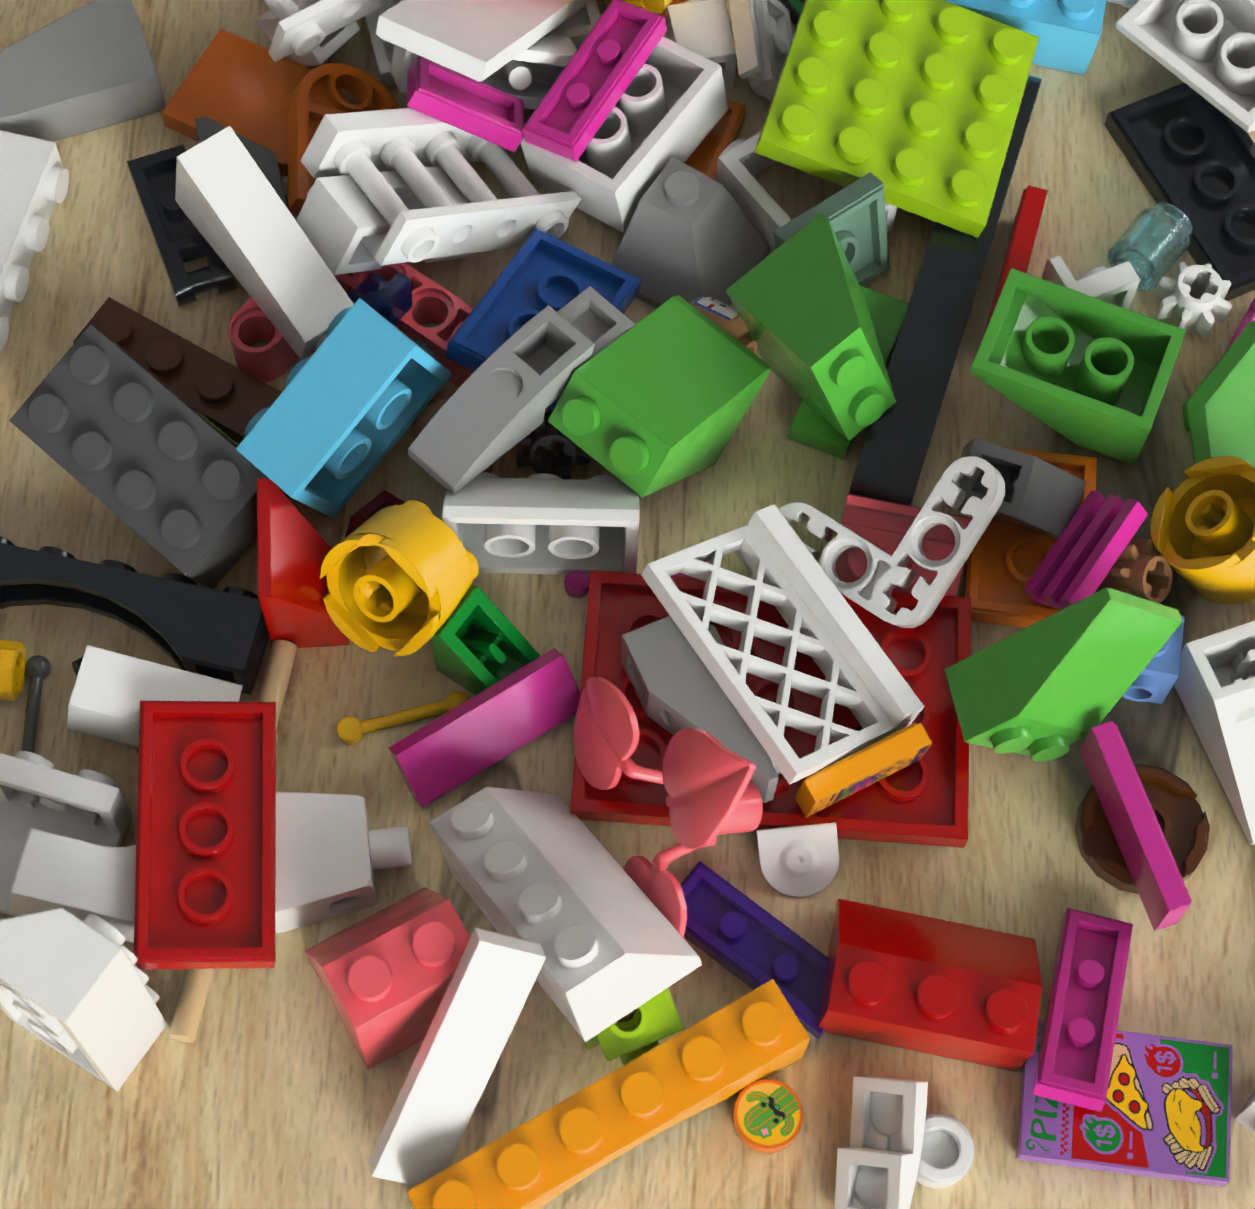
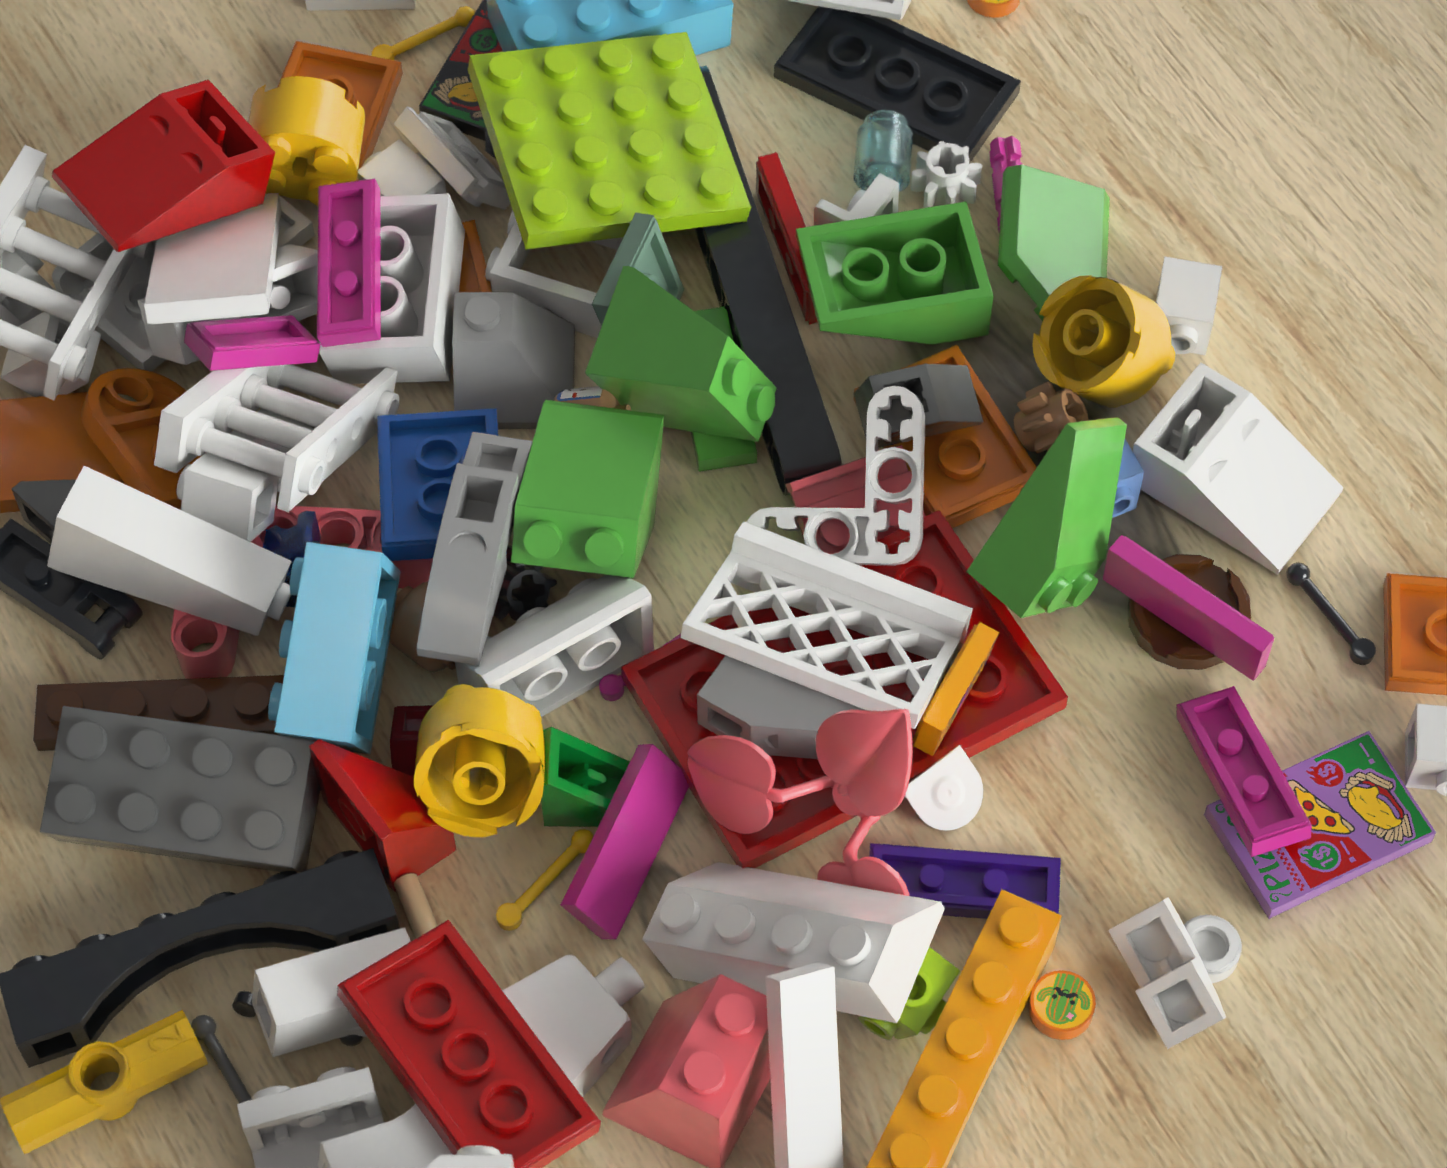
camera: 30 degrees left, 5 degrees down
red slope [817,899,1042,1072] -> none
dark pink tile [1024,490,1148,610] -> none

